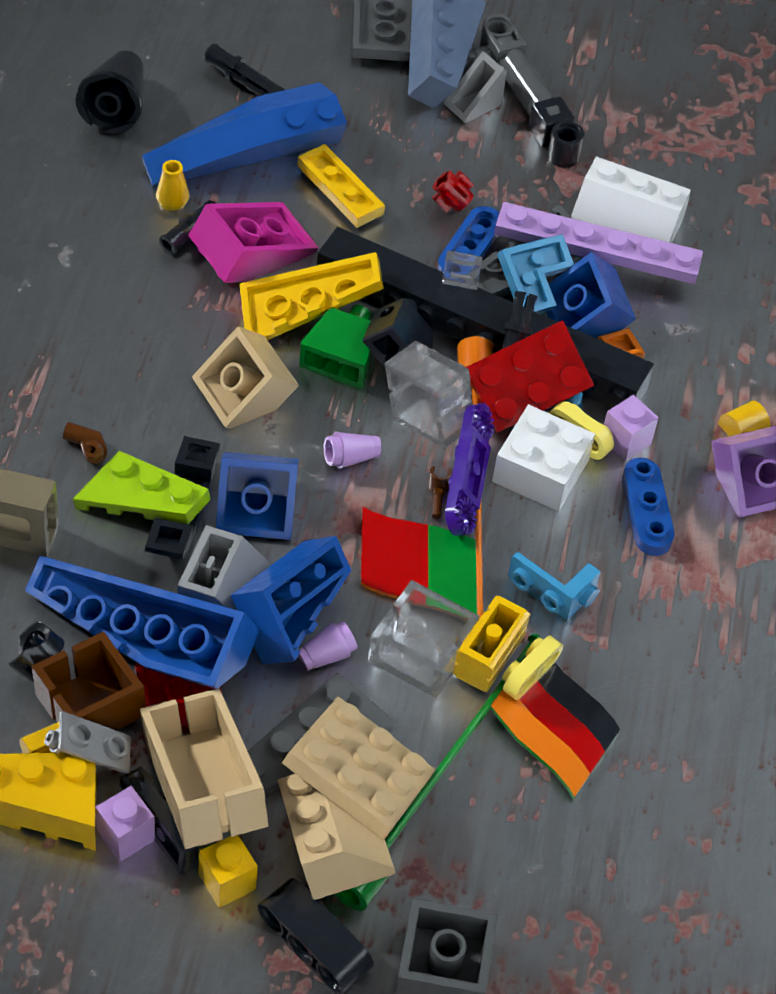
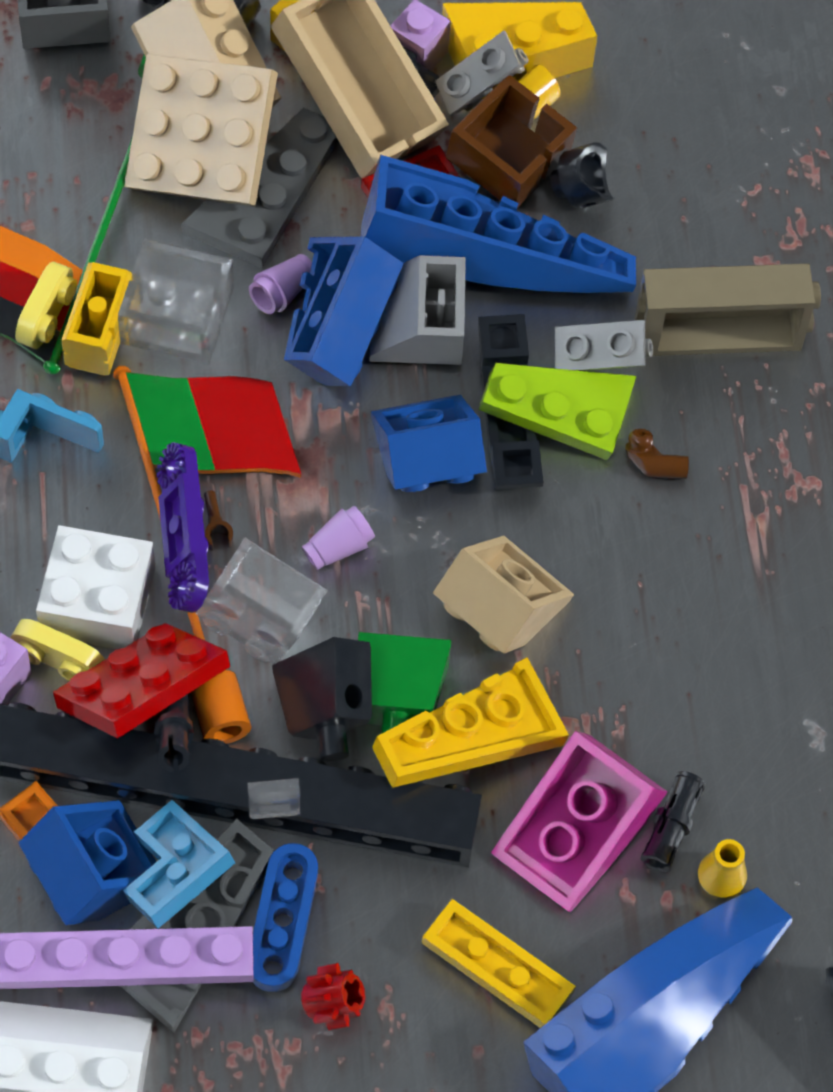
camera: 165 degrees right, 10 degrees up
none -> light grey hinge [555,320,653,371]

